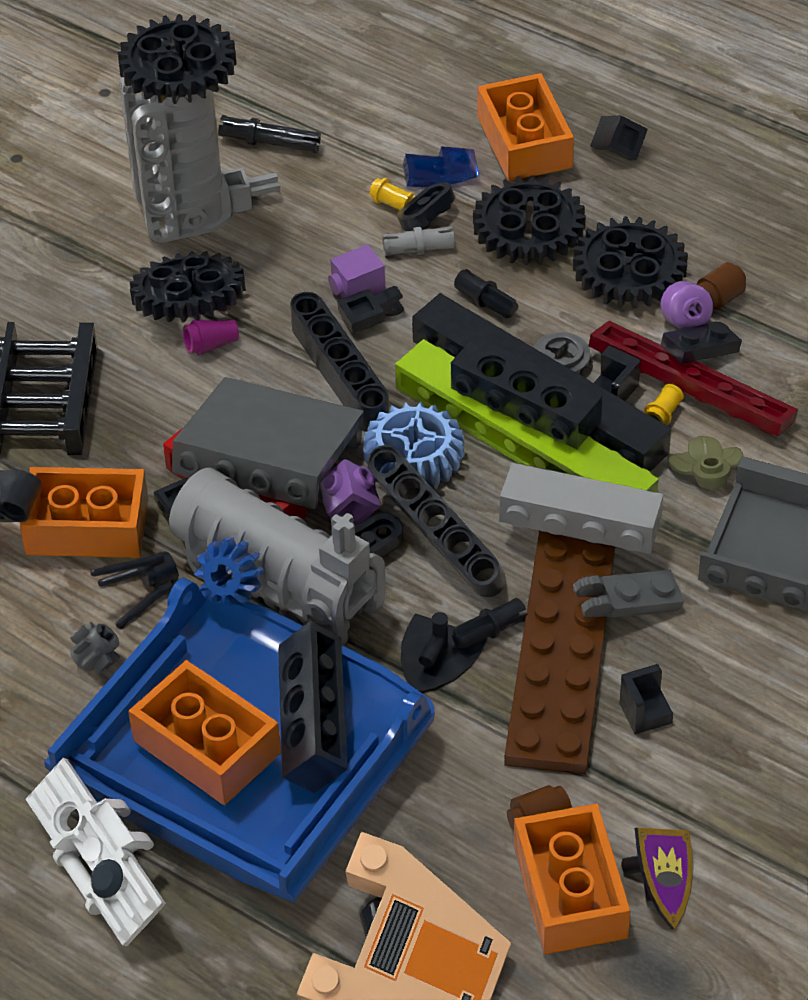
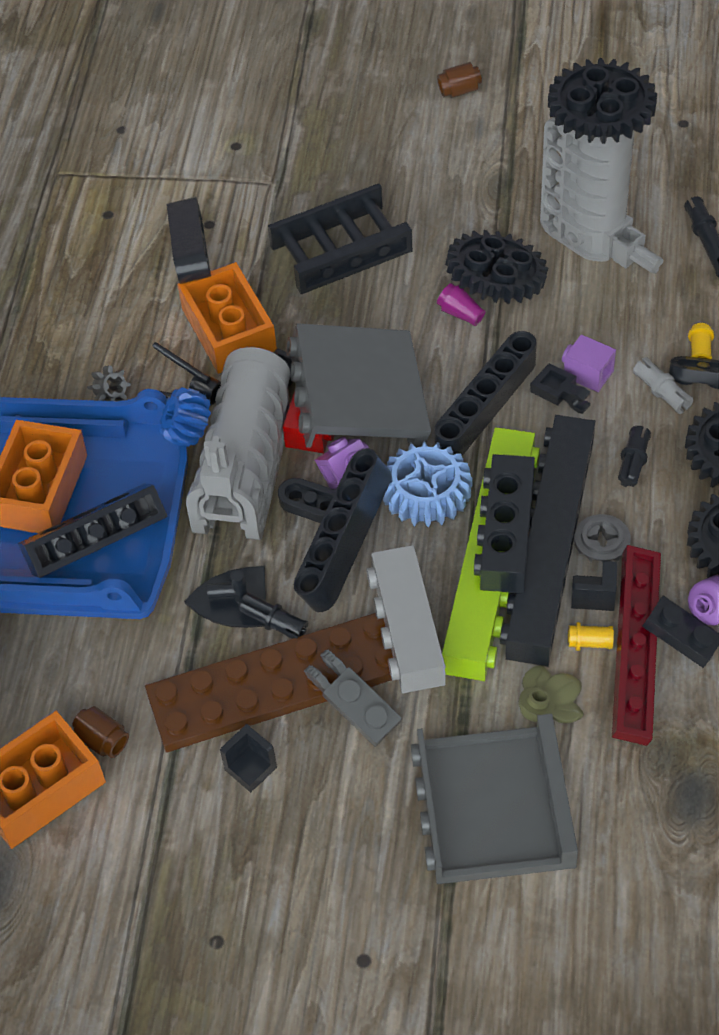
camera: 65 degrees right, 5 degrees up
shield [621,827,693,930] -> none

